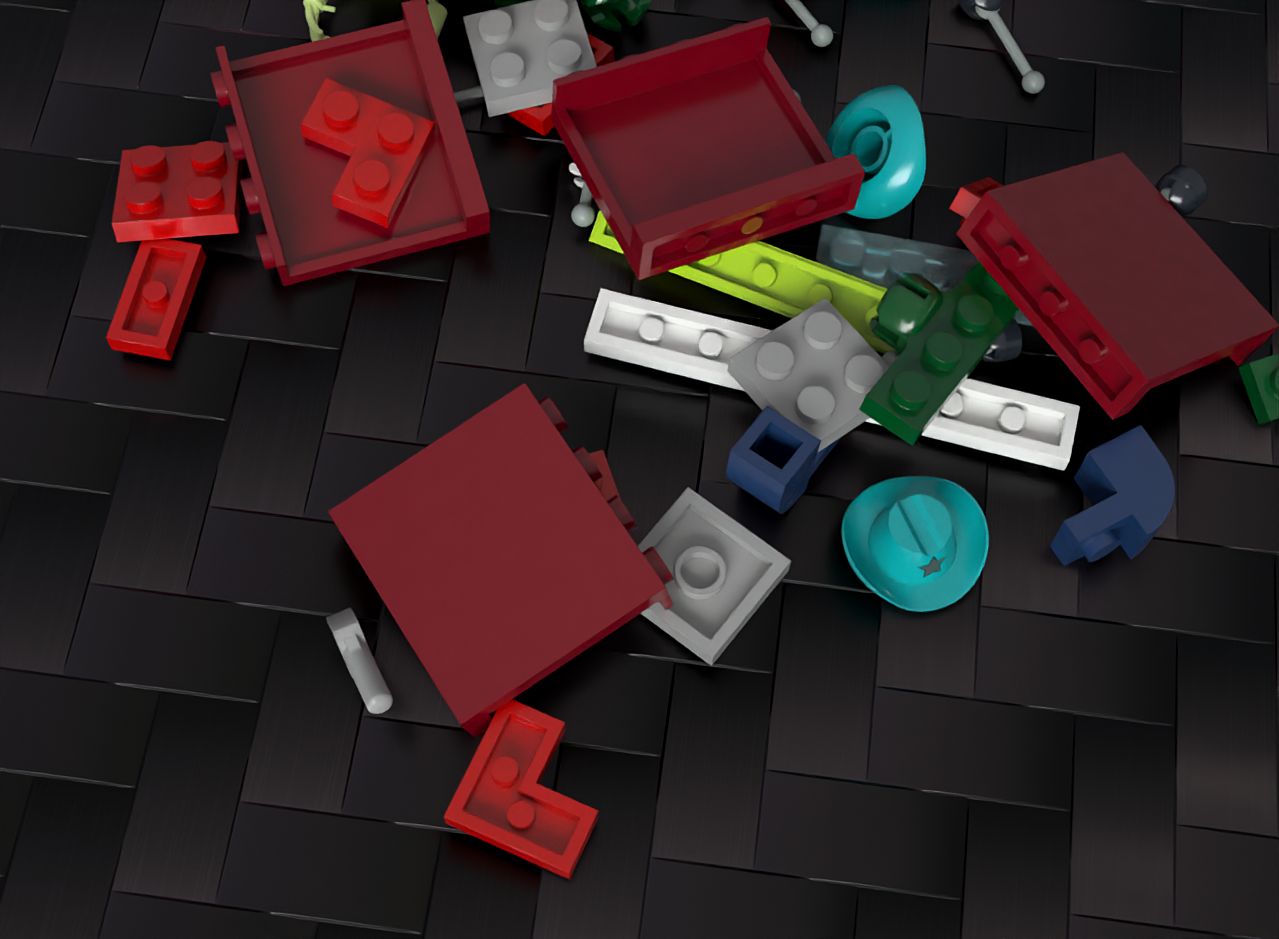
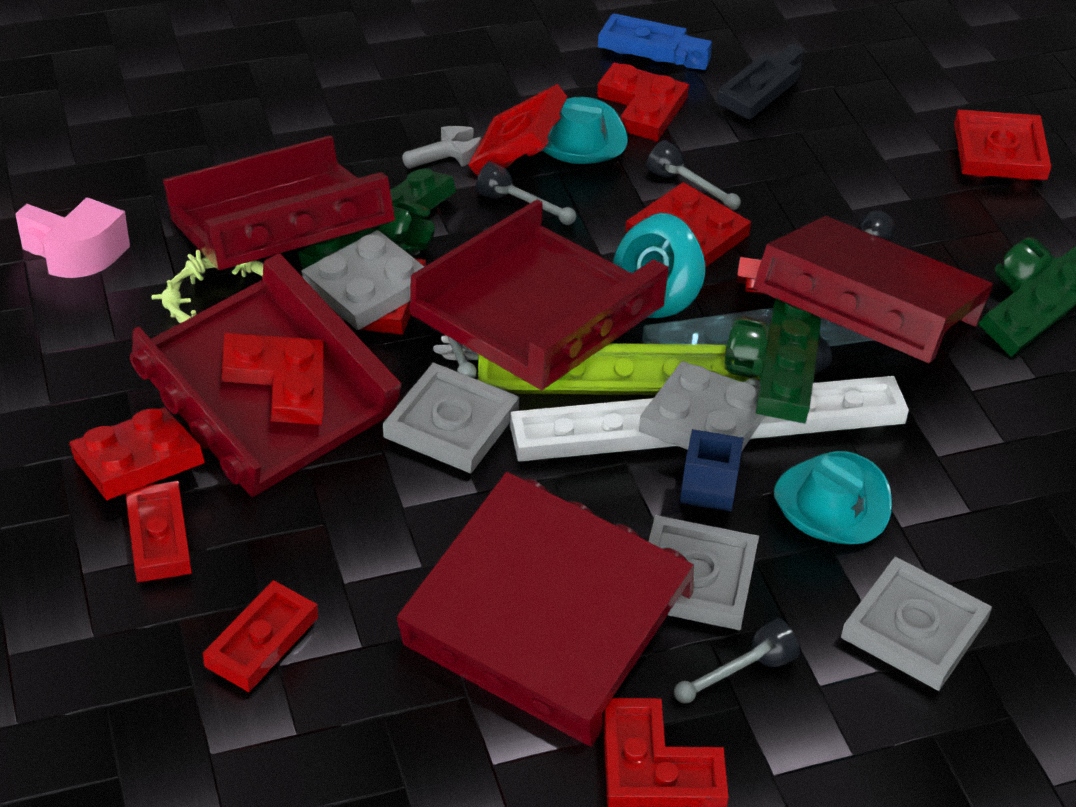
camera: 25 degrees left, 20 degrees down
light grey bar [326,607,393,714] -> none
dark blue brick [1050,425,1175,566] -> none
none -> red plate [203,580,318,692]
none -> light grey plate [383,363,520,473]
none -> red plate [625,182,751,267]
none -> hinge [674,618,800,704]
none -> light grey plate [841,557,992,691]

